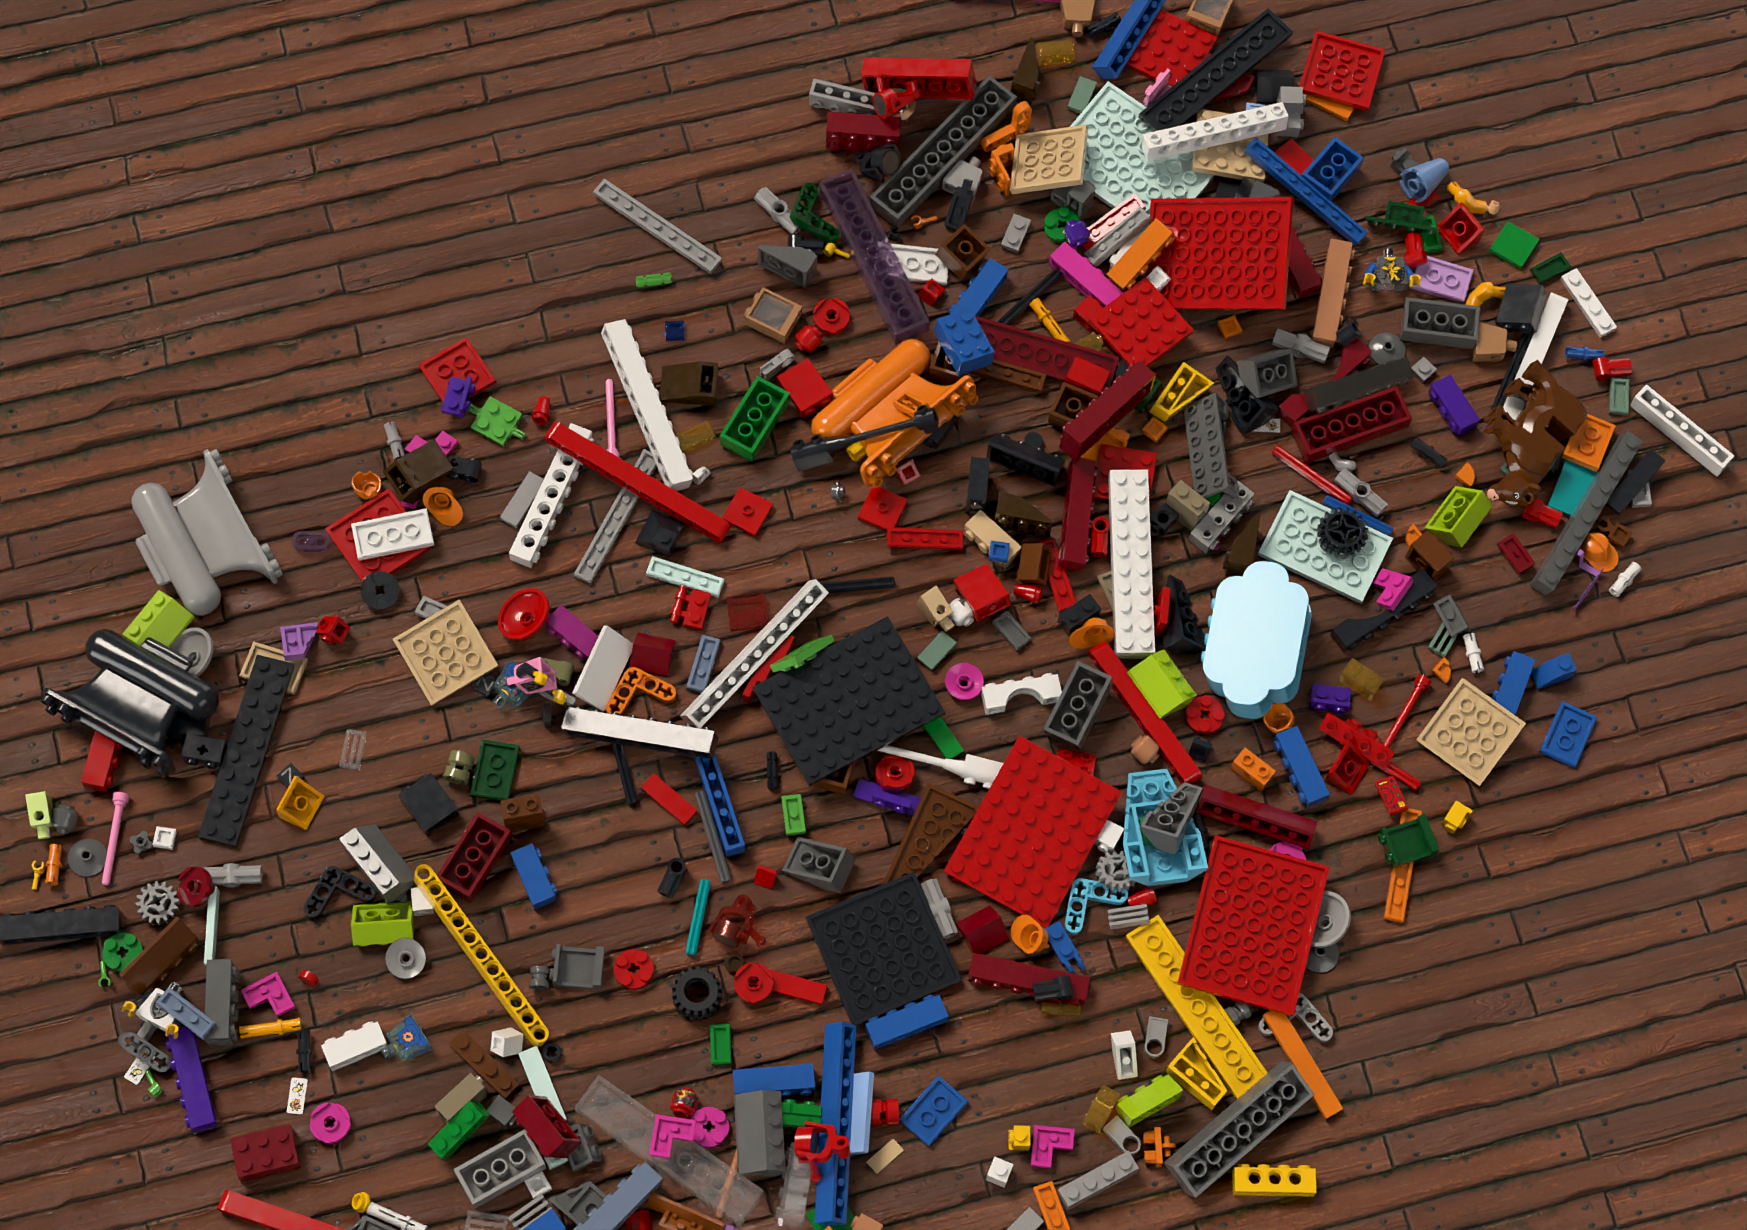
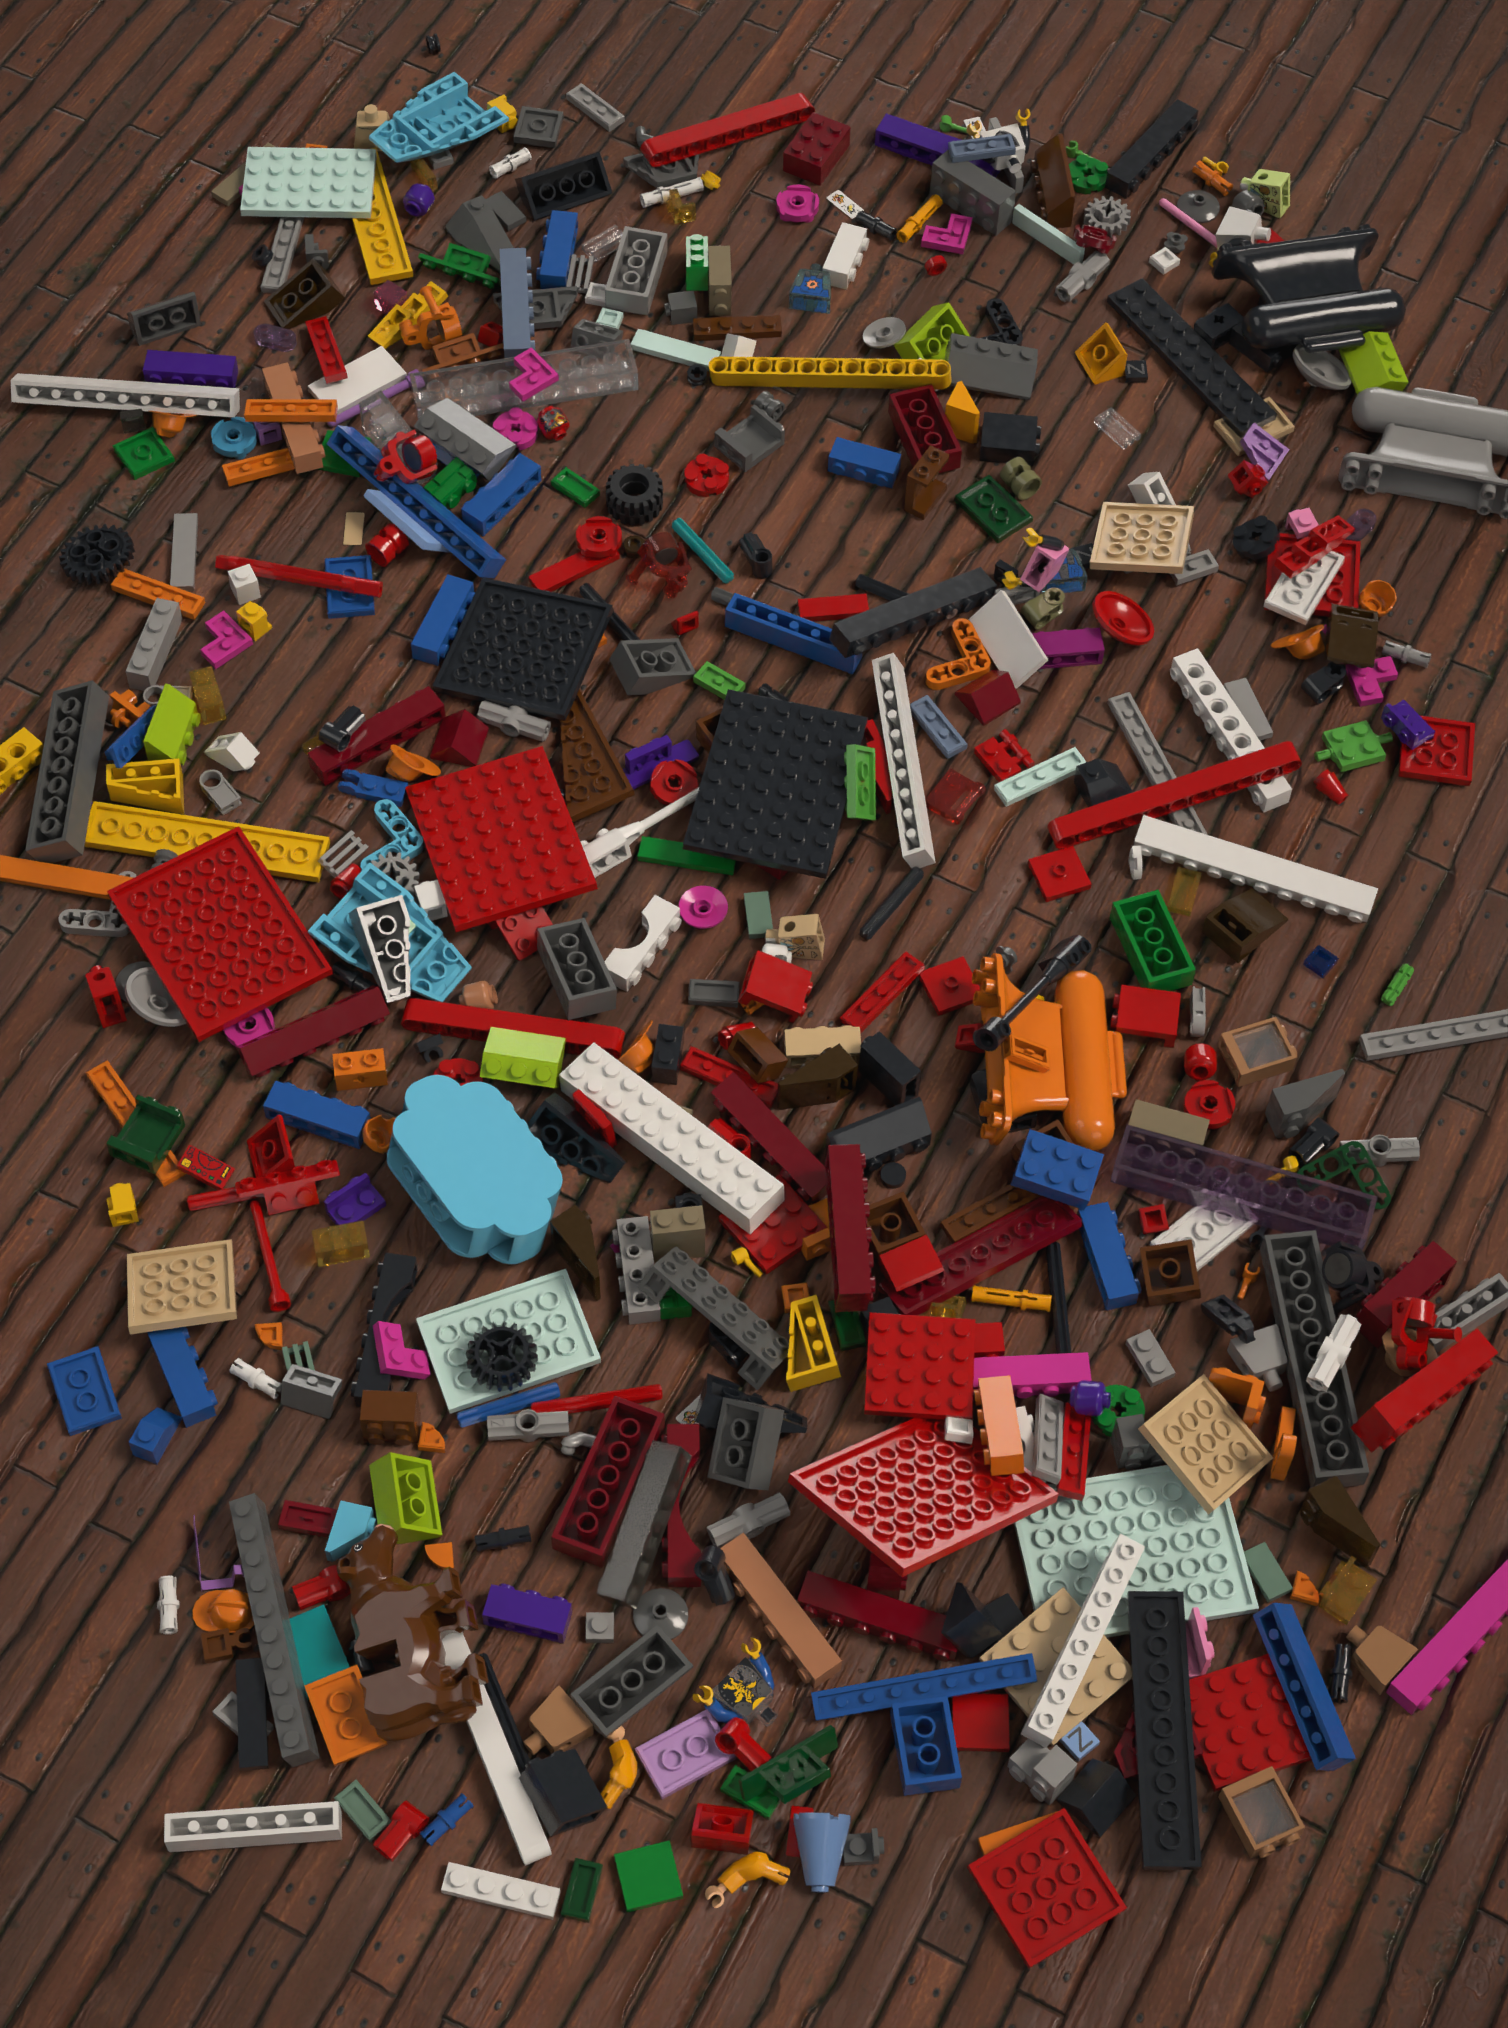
camera: 135 degrees right, 10 degrees down
dark grey beam [118,1032,171,1072] -> none
dark red brick [512,1095,582,1158] -> none
bright pink piece [606,379,620,458] -> none
blue tile [988,541,1010,563] -> none
none -> red torso [85,965,127,1028]
none -> blue bracket [105,705,157,768]
none -> red piece [215,555,383,598]
none -> medium azure slope [325,1501,377,1562]
none -> black axle [579,583,640,641]
none -> clear yellow bracket [666,189,696,224]
none -> yellow hand [731,1247,763,1278]
none -> light orange slope [945,381,980,444]
none -> dark tan brick [1125,1099,1210,1157]
none -> white slope [1128,472,1176,505]
none -> white torso [1209,207,1271,268]
none -> red slope [1274,515,1355,579]
none -> bright pink bracket [1285,508,1318,539]
none -> orange tile [1290,1571,1319,1606]
none -> white piece [1306,1314,1361,1392]

